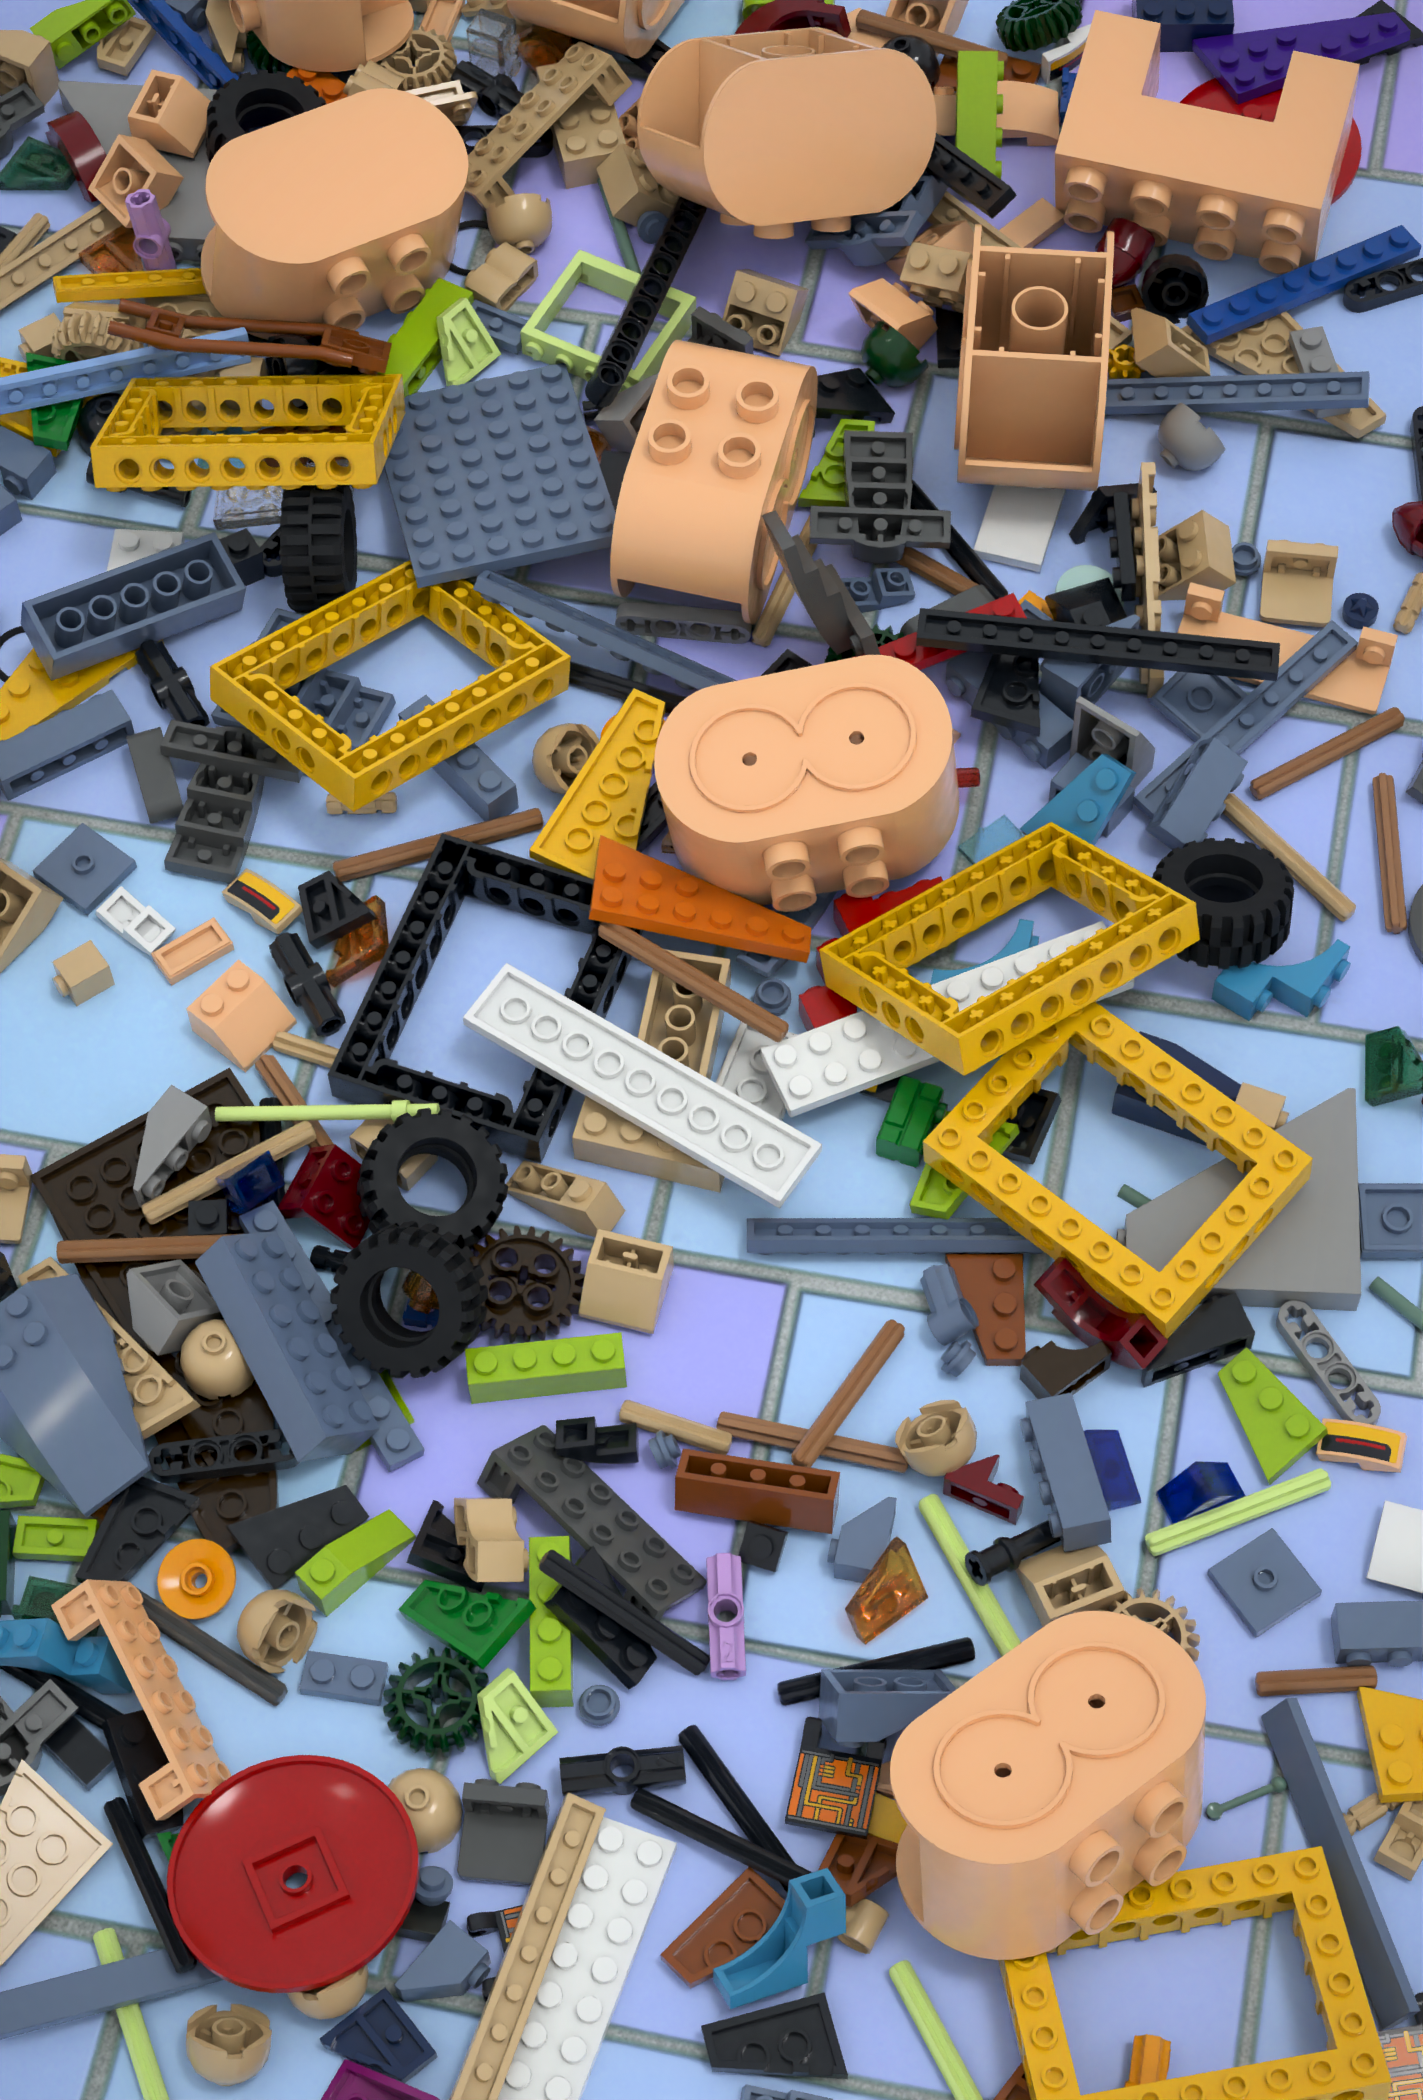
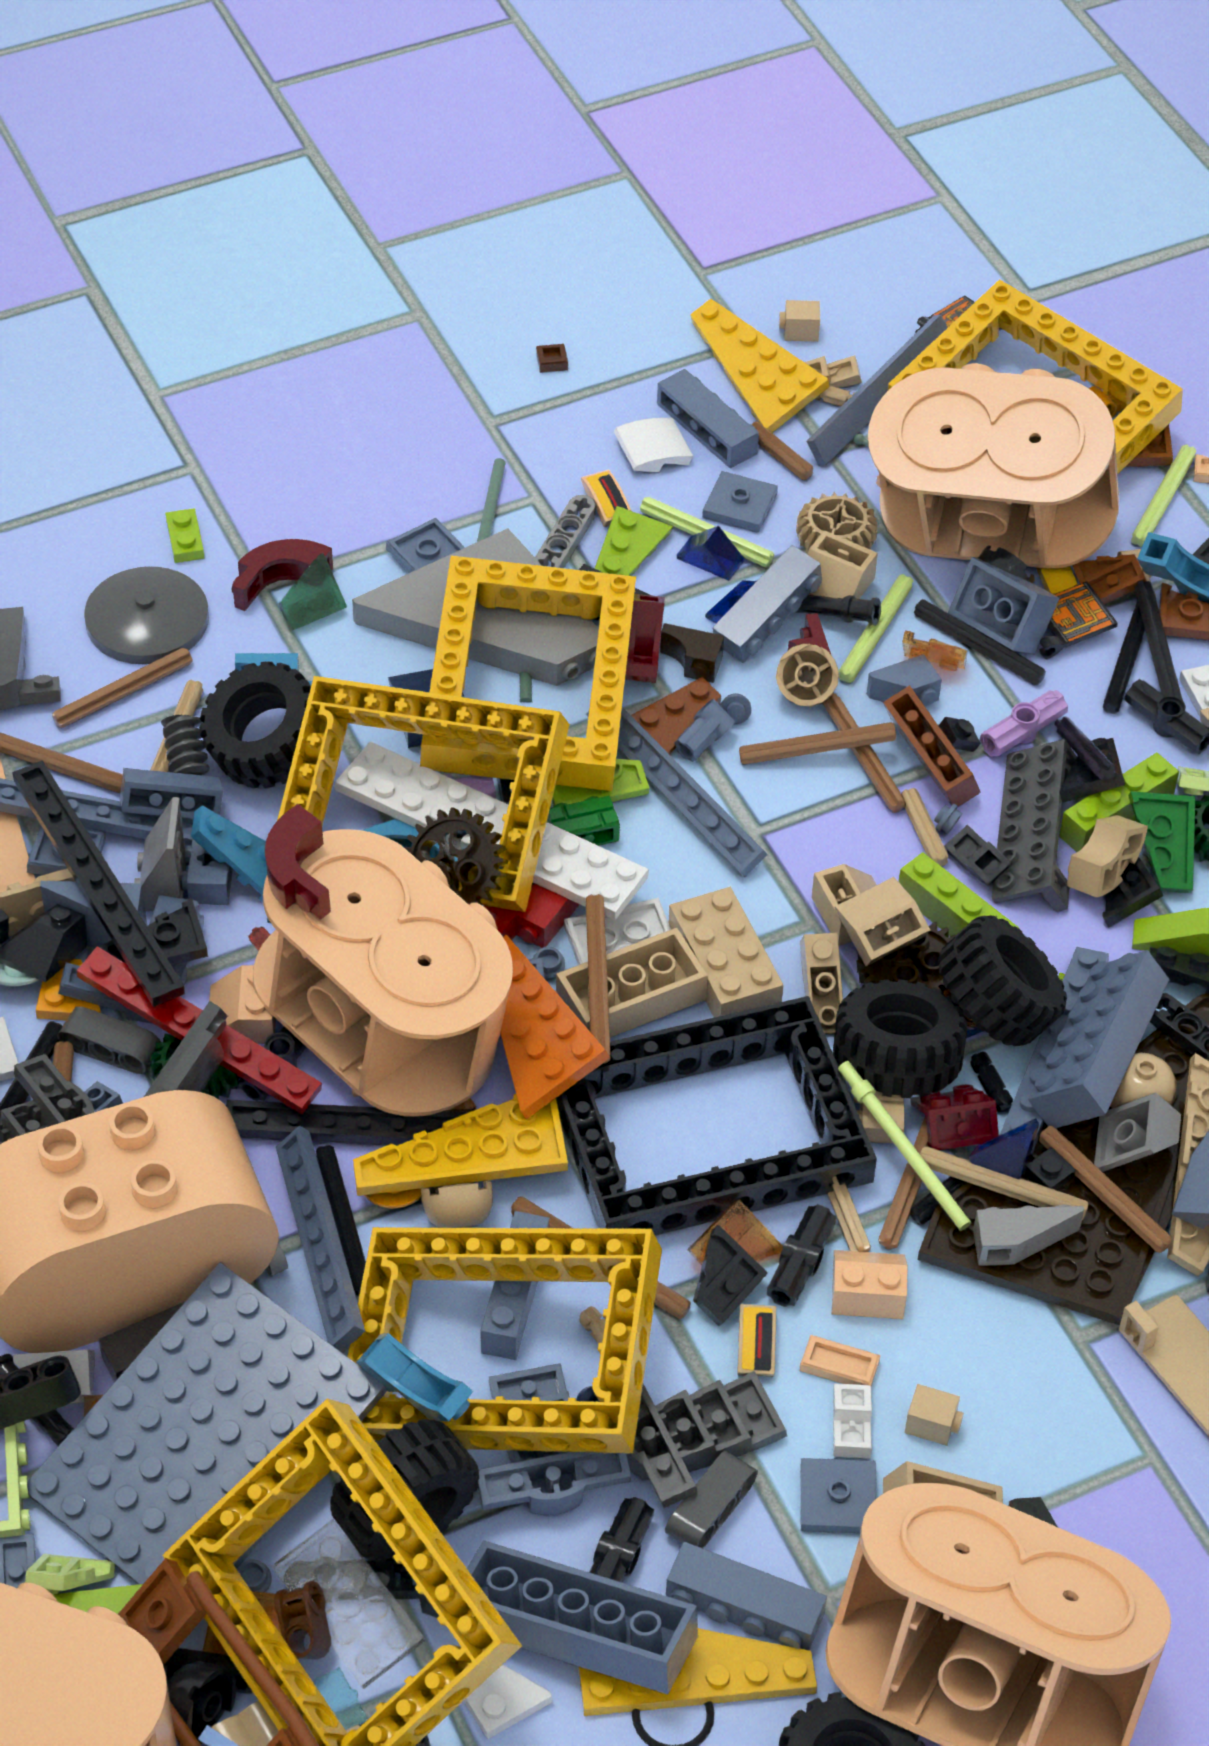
camera: 130 degrees left, 10 degrees down
white plate [463,963,822,1209] -> none
sand blue plate [579,1685,620,1726] -> none
tan brick [1235,1082,1289,1130] -> none
none -> dark grey piece [161,715,210,775]
none -> dark red arch [265,804,331,920]
none -> dark azure arch [356,1333,474,1421]
none -> dark brown gear [404,807,508,905]
none -> tan slope [834,877,930,966]

